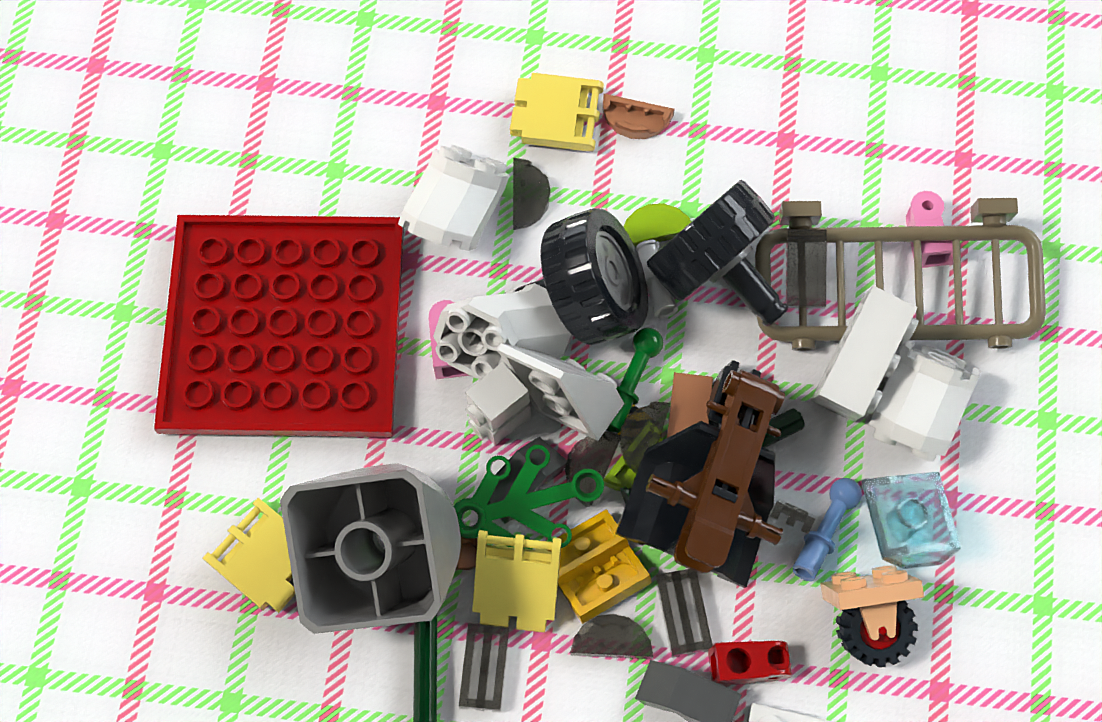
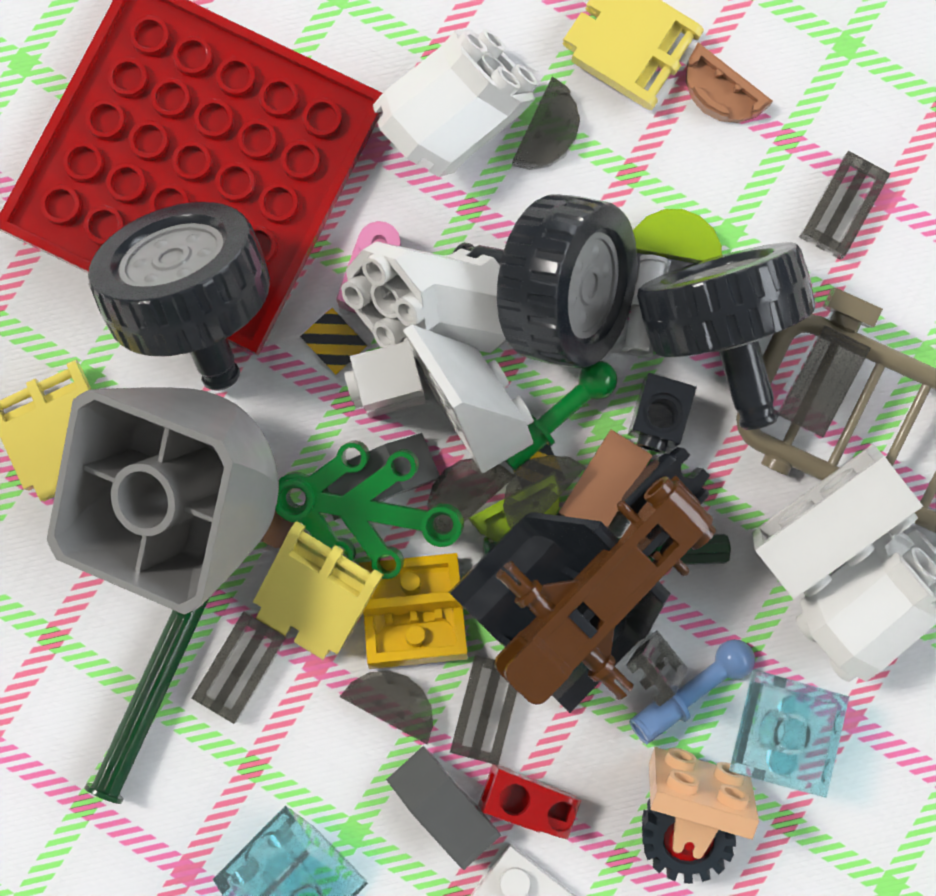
camera: 20 degrees right, 15 degrees up
none -> black wheel [88,202,270,391]
none -> sticker [300,308,368,375]
none -> black brick [627,372,697,453]
none -> clear smoke tile [799,150,891,260]

